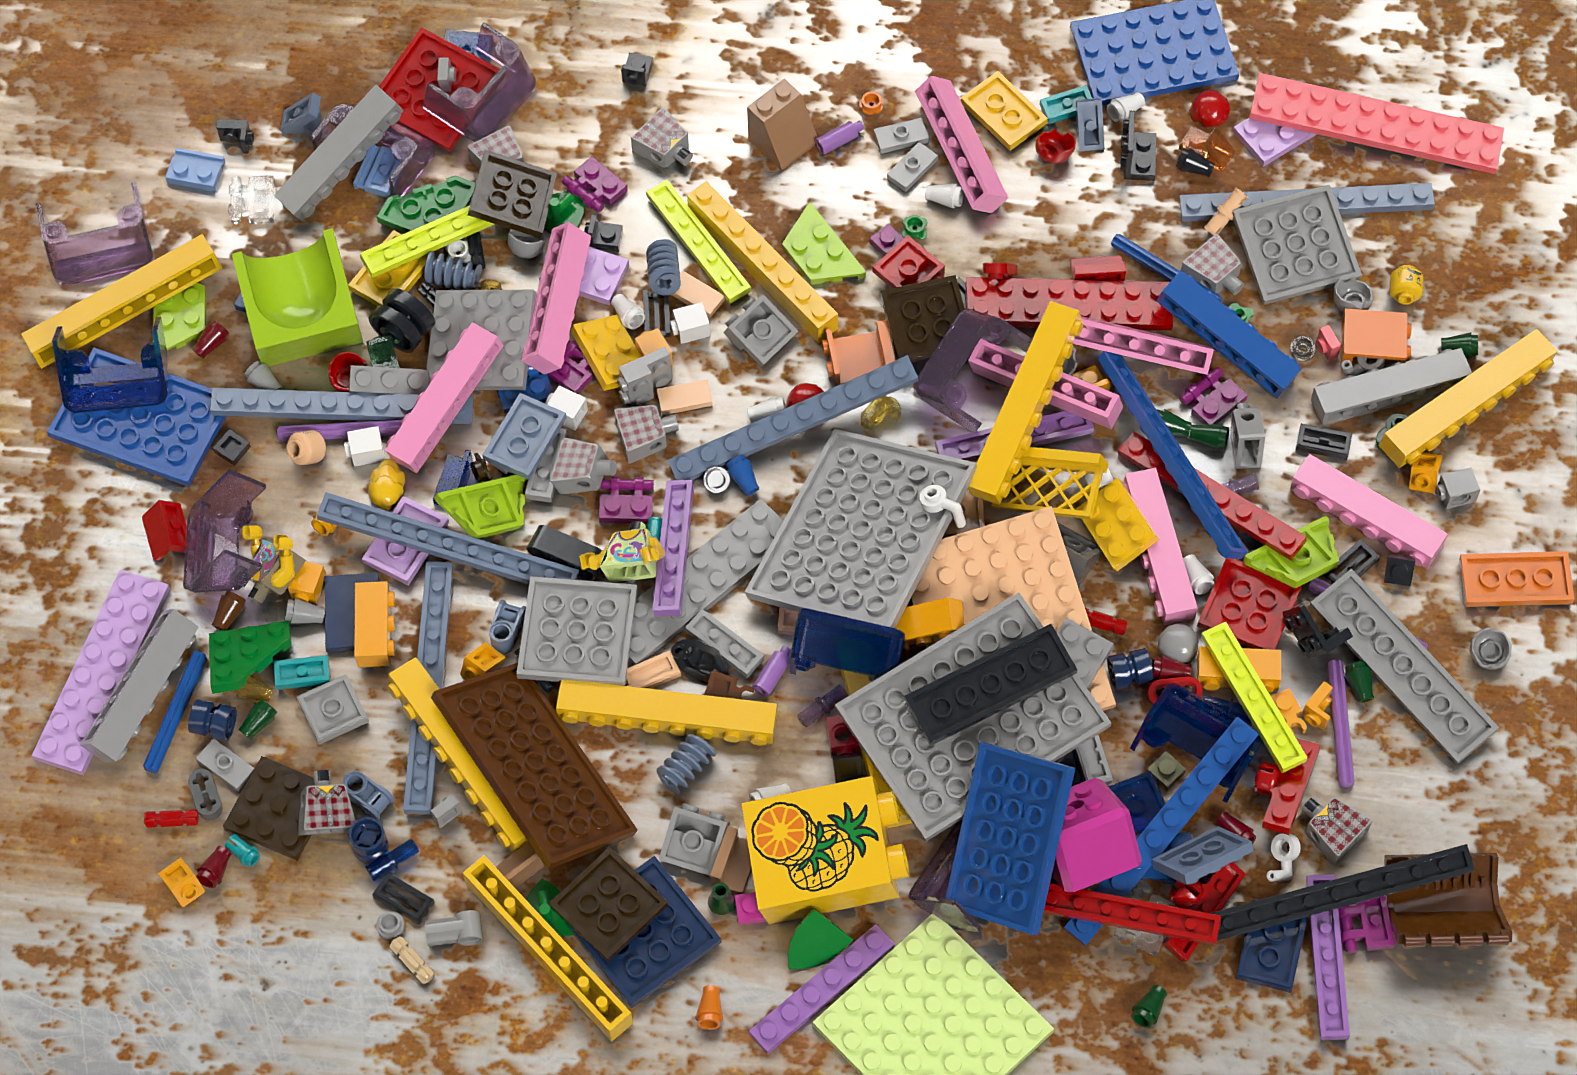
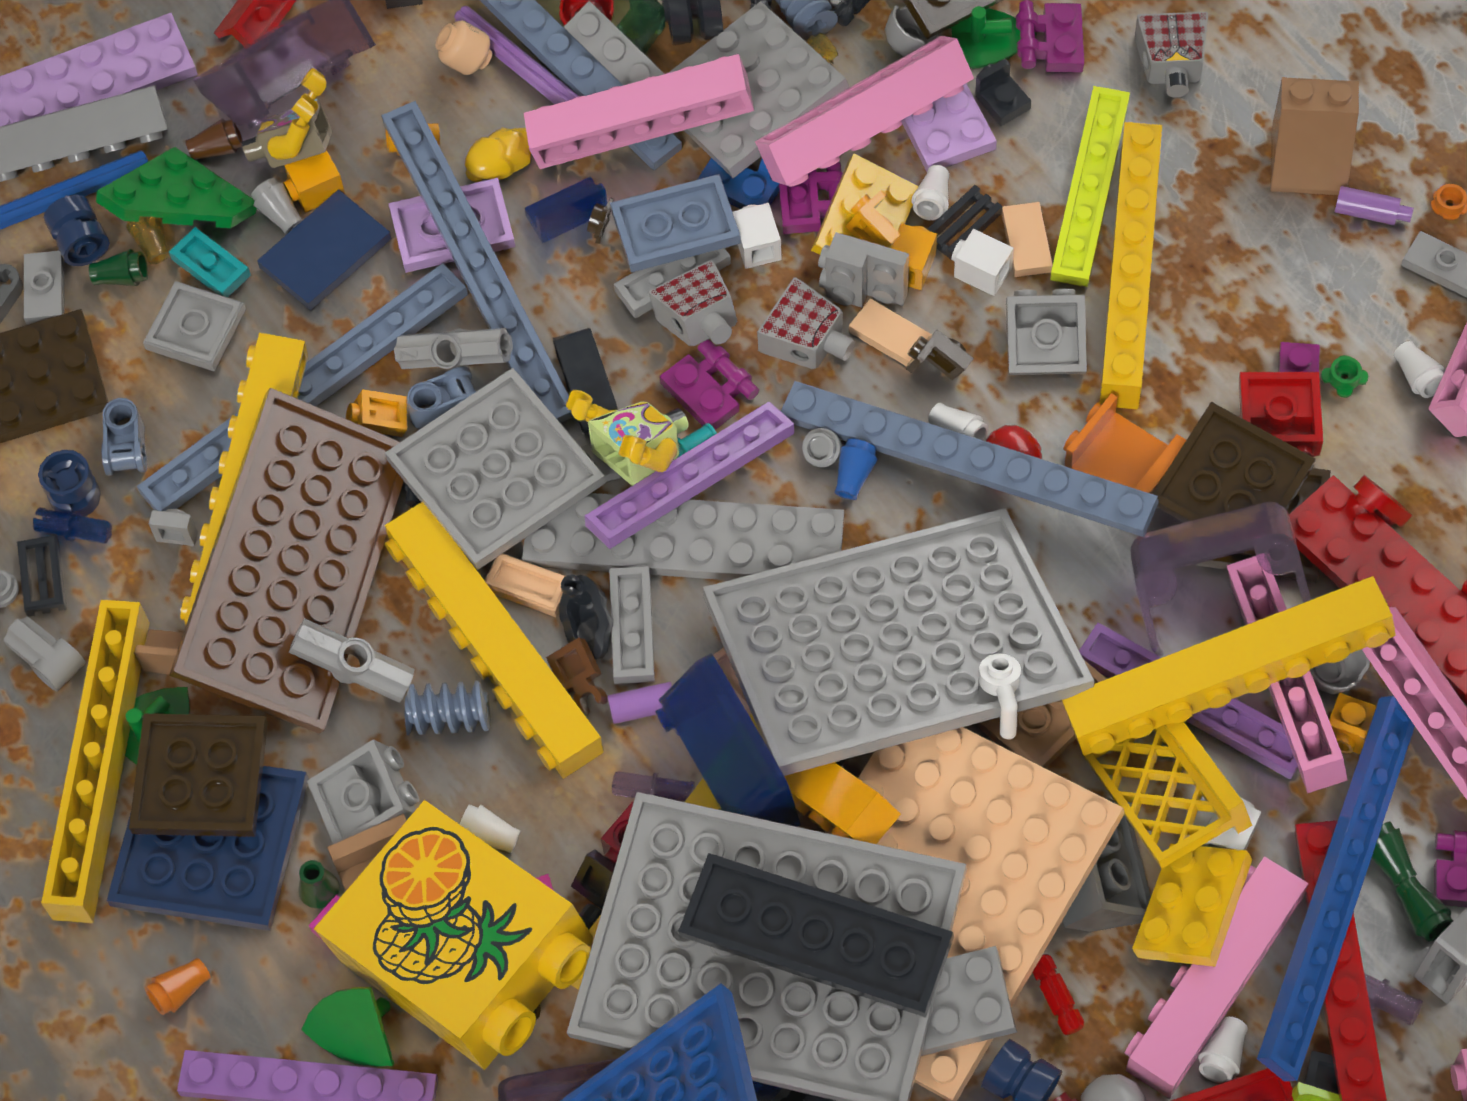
camera: 50 degrees right, 0 degrees up
torso [298,770,355,836] -> none
white brick [344,426,385,467] -> none
light orange brick [355,581,395,667] -> none
lime wing [434,475,526,539] -> none
sand blue piece [646,239,681,295] -> none
lime wing [782,203,866,285] -> none
clear yellow bracket [861,396,901,431] -> none
plate [887,142,938,192] -> none
none -> light grey piece [289,618,415,703]
none -> light grey piece [394,328,513,369]
none -> light orange bracket [845,190,900,248]
none -> bracket [905,330,974,380]

